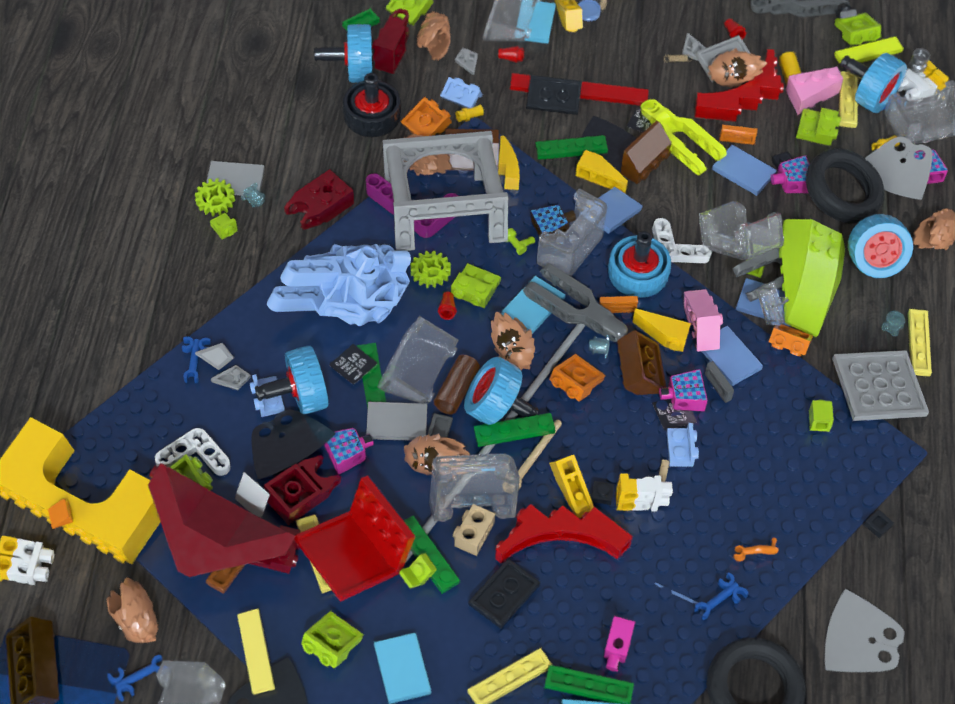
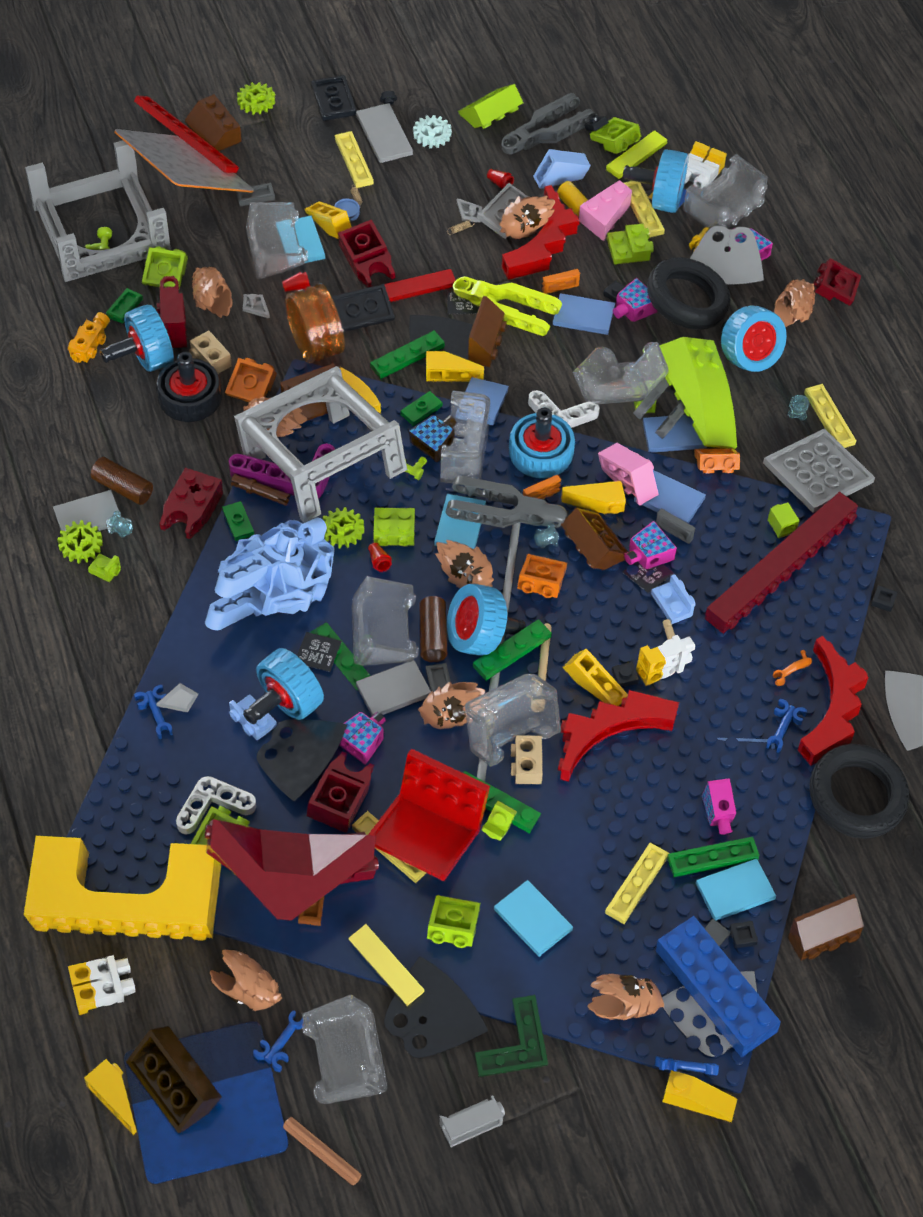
camera: 25 degrees left, 0 degrees up
orange slope [48,499,73,529] -> none
light grey piece [211,365,251,390] -> none
white sticker [235,473,270,518] -> none
light blue bracket [440,77,482,108] -> none
yellow pin [455,105,484,122] -> none
black tile [468,558,541,629] -> none
clear panel [756,281,789,325] -> none
flat silver wheel [909,48,930,73] -> none
none -> light orange brick [68,312,110,363]
none -> reddish brown piece [91,456,153,505]
none -> tan brick [190,331,232,374]
none -> green plate [222,501,254,541]
none -> reddish brown pin [231,473,291,506]
none -> clear orange wheel [285,283,345,364]
none -> dark red brick [338,219,395,288]
none -> green plate [401,391,443,426]
none -> light blue slope [533,149,591,189]
none -> dark red brick [705,491,858,634]
none -> red arch [798,636,868,766]

